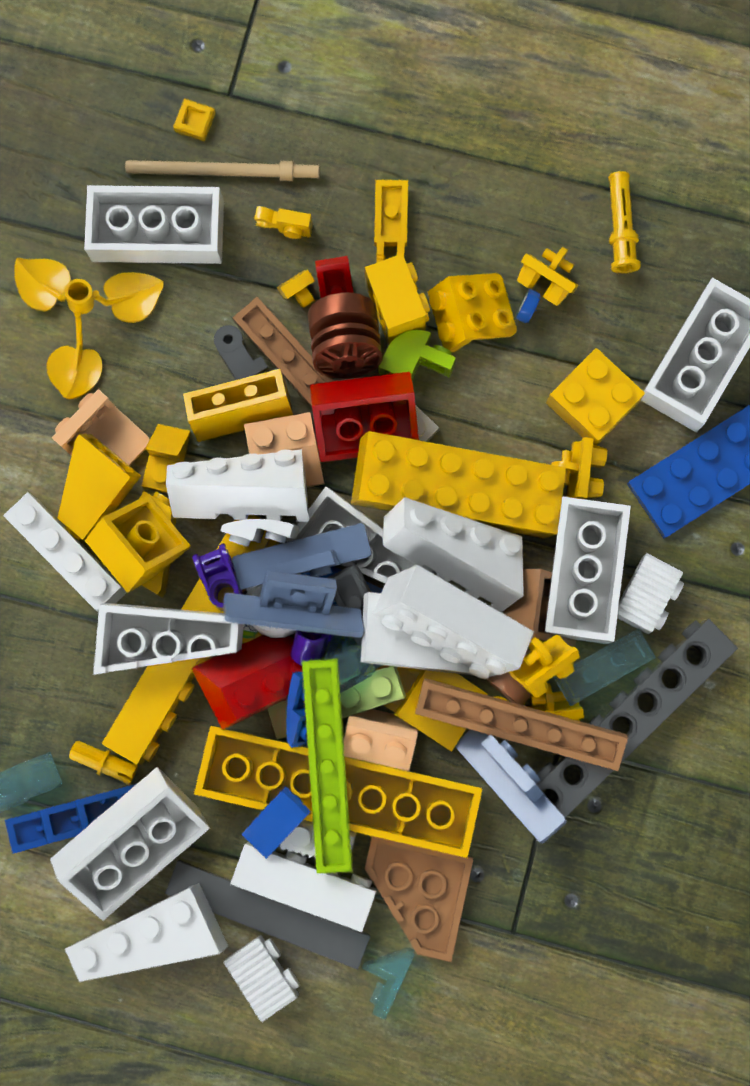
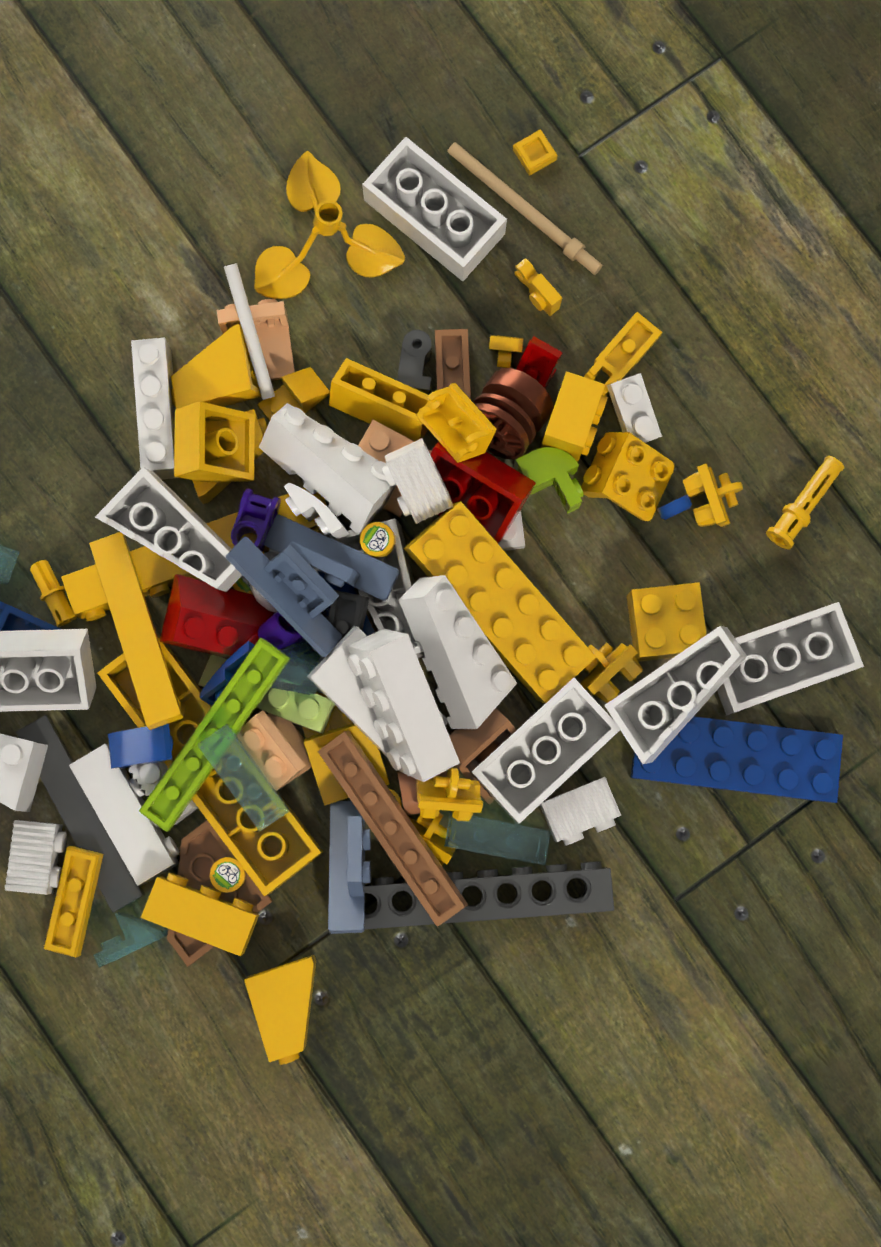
camera: 30 degrees right, 0 degrees up
none -> yellow tile [44,846,104,958]
none -> yellow tile [89,532,184,730]
none -> yellow brick [141,873,260,956]
none -> clear light blue tile [198,724,289,831]
none -> tile [210,857,246,893]
none -> white bar [224,263,275,400]
none -> yellow slope [244,955,316,1065]
none -> tile [360,522,396,558]
none -> white brick [382,438,453,524]
none -> yellow hinge [416,383,497,463]
none -> white wedge [604,626,747,764]
none -> white plate [607,373,662,443]

